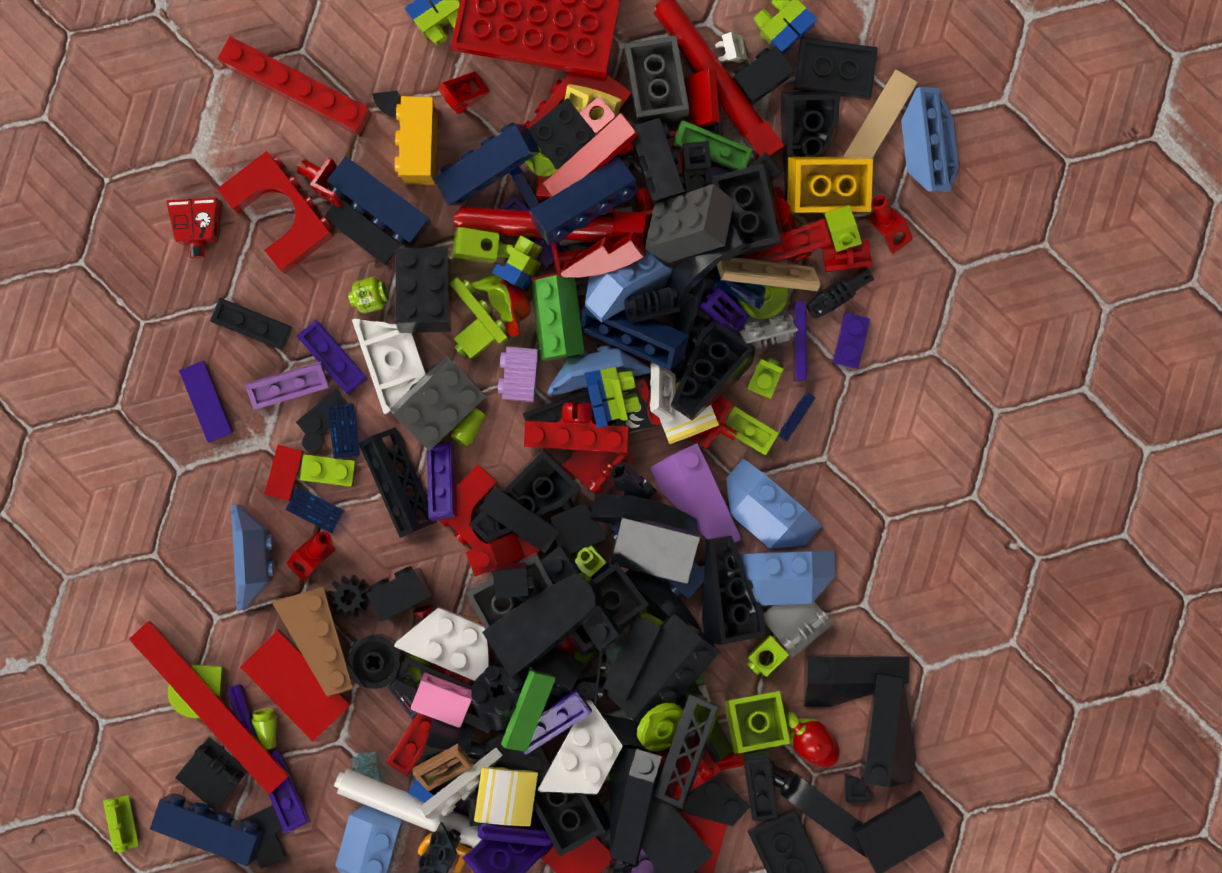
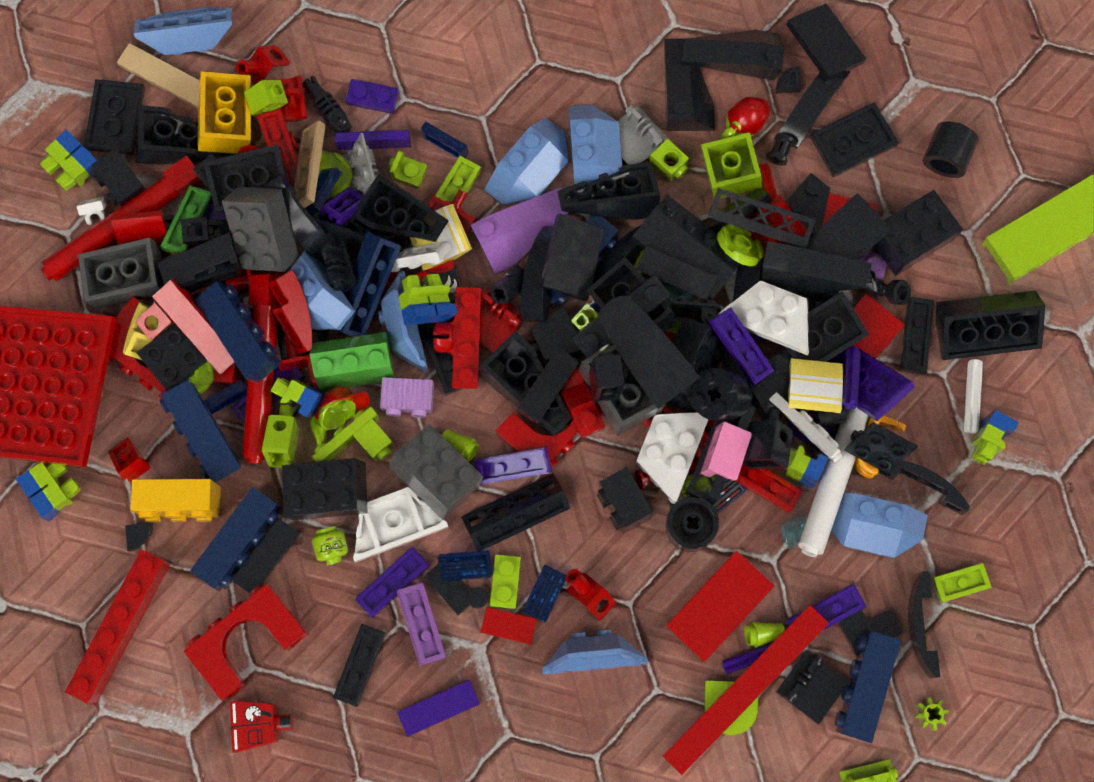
camera: 90 degrees left, 10 degrees down
medium nougat wedge [272,587,353,697] -> none
red bracket [297,157,343,208] -> none
black gear [328,574,372,619] -> none
medium nougat tile [413,744,473,791] -> none
bright green tile [501,670,556,752] -> none
black tile [743,750,778,821] -> none

